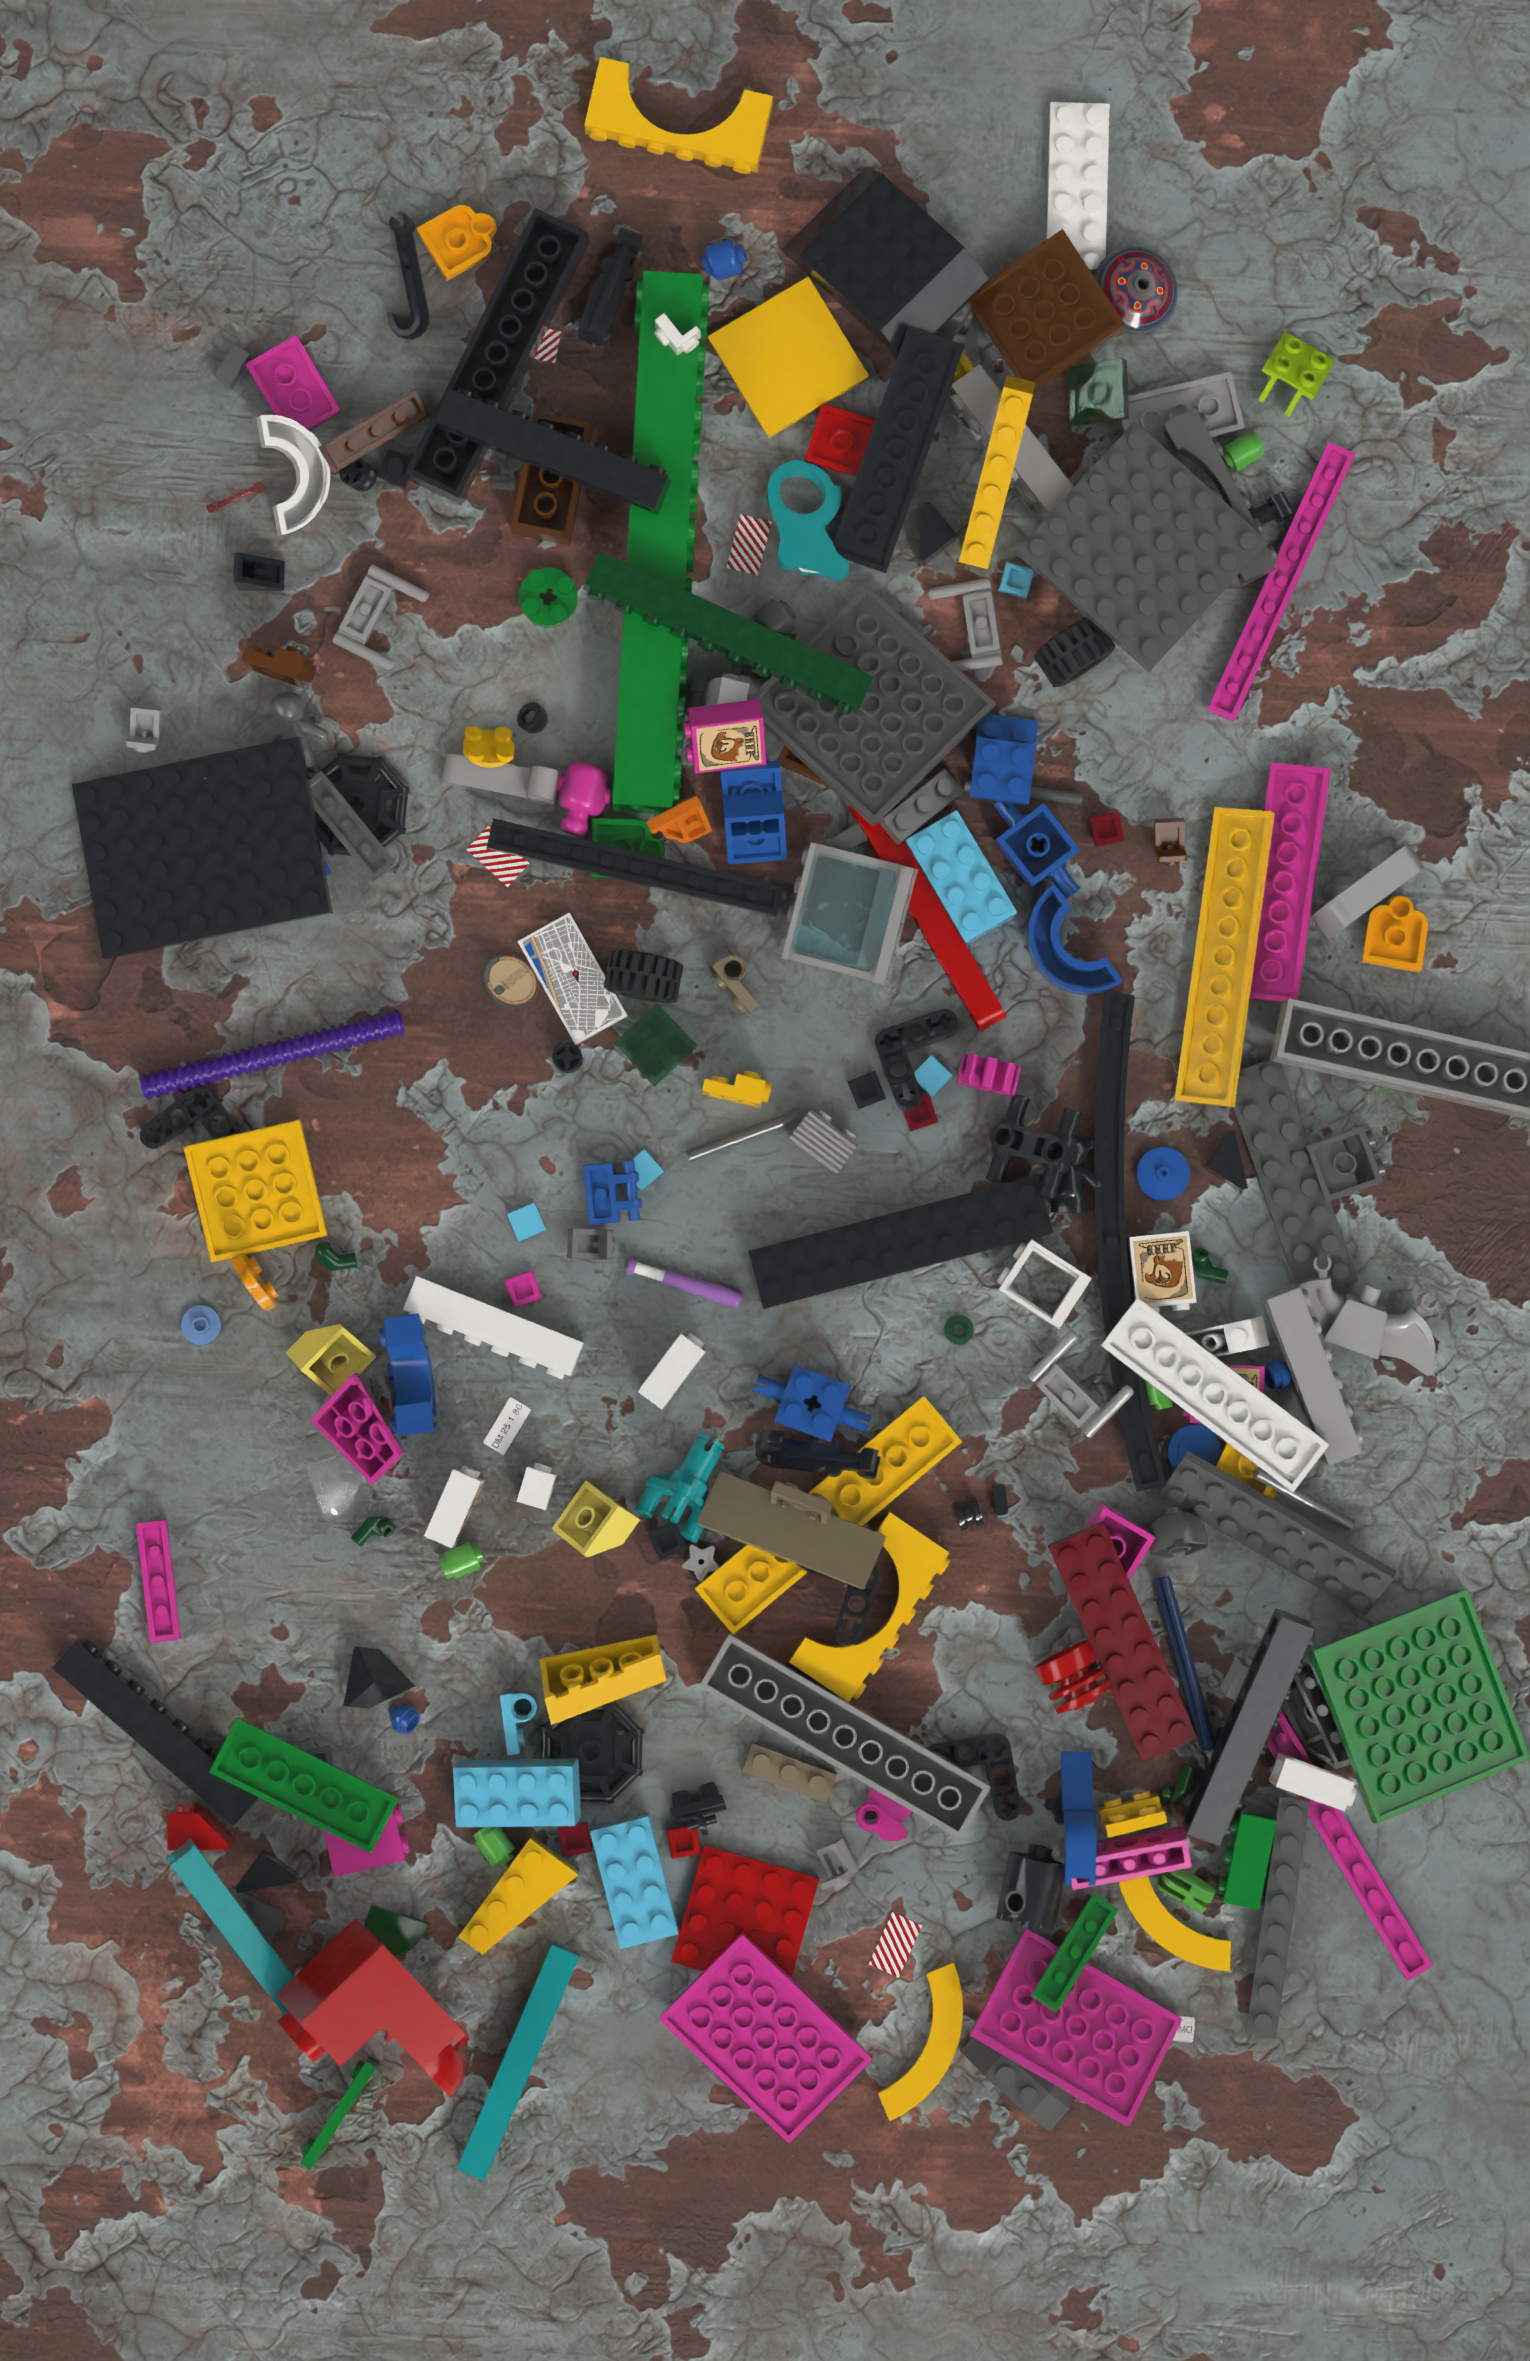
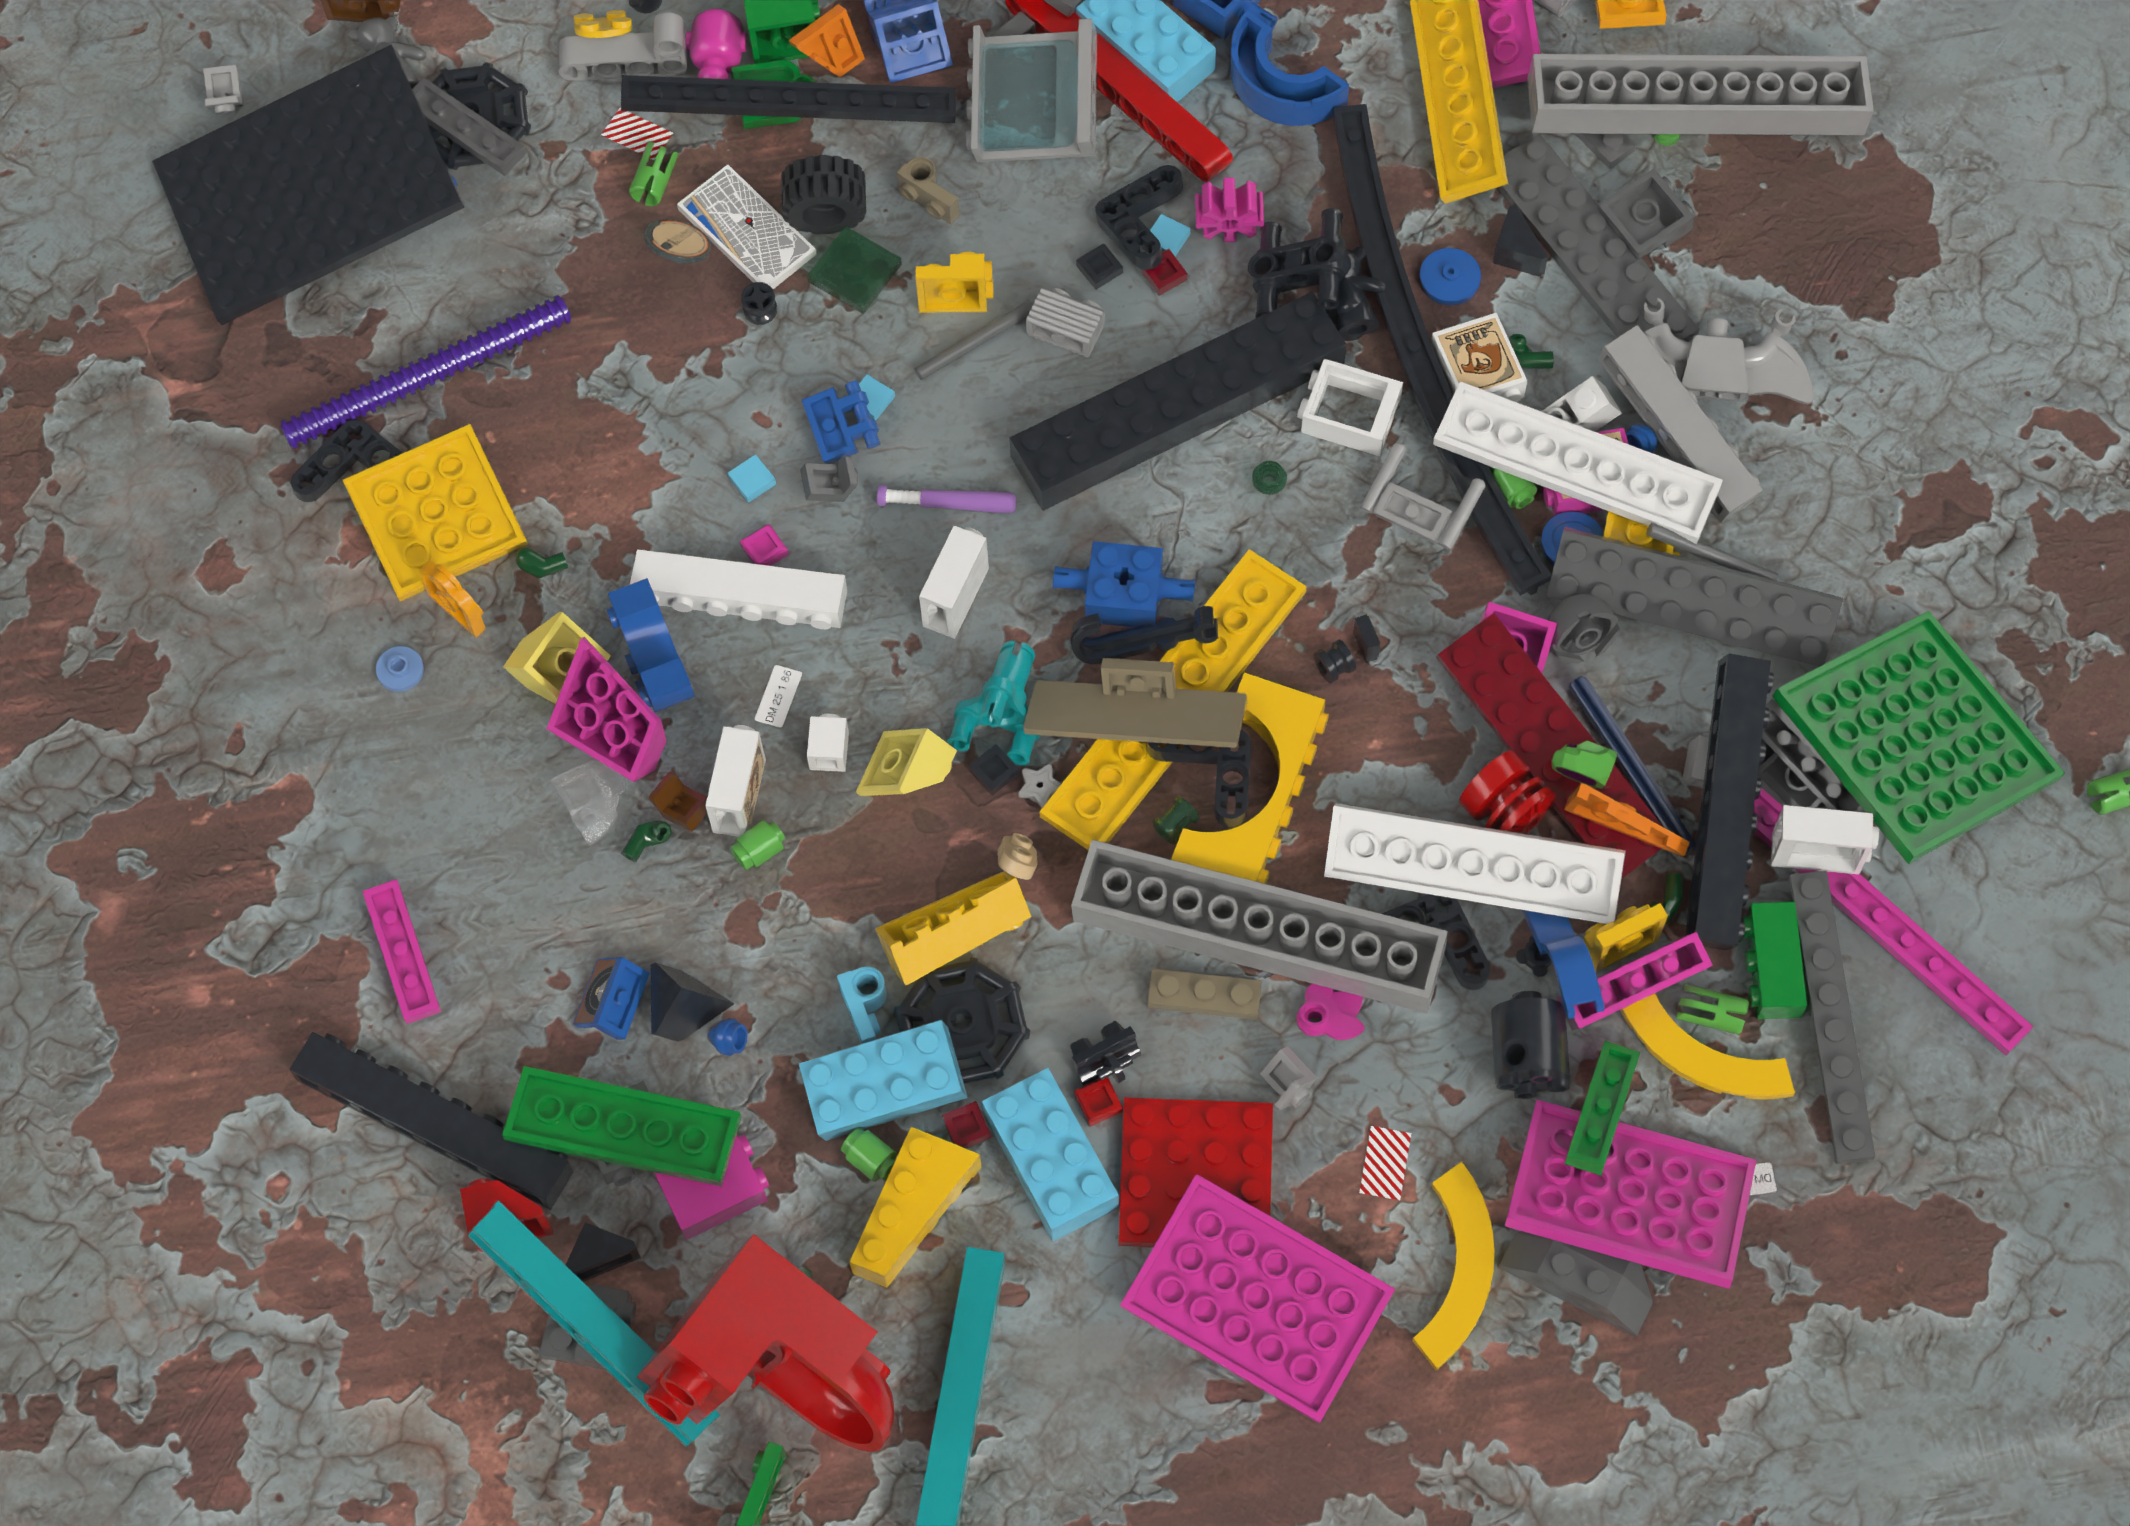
camera: 10 degrees left, 20 degrees down
none -> blue panel [573,957,650,1040]
none -> bright green arm [629,141,679,206]
none -> reddish brown bracket [649,772,708,832]
none -> tan plate [998,833,1037,880]
none -> clear green bush [1152,796,1200,845]
none -> white plate [1324,803,1626,924]
none -> bright green rock [1551,741,1617,789]
none -> orange wing [1564,783,1690,857]

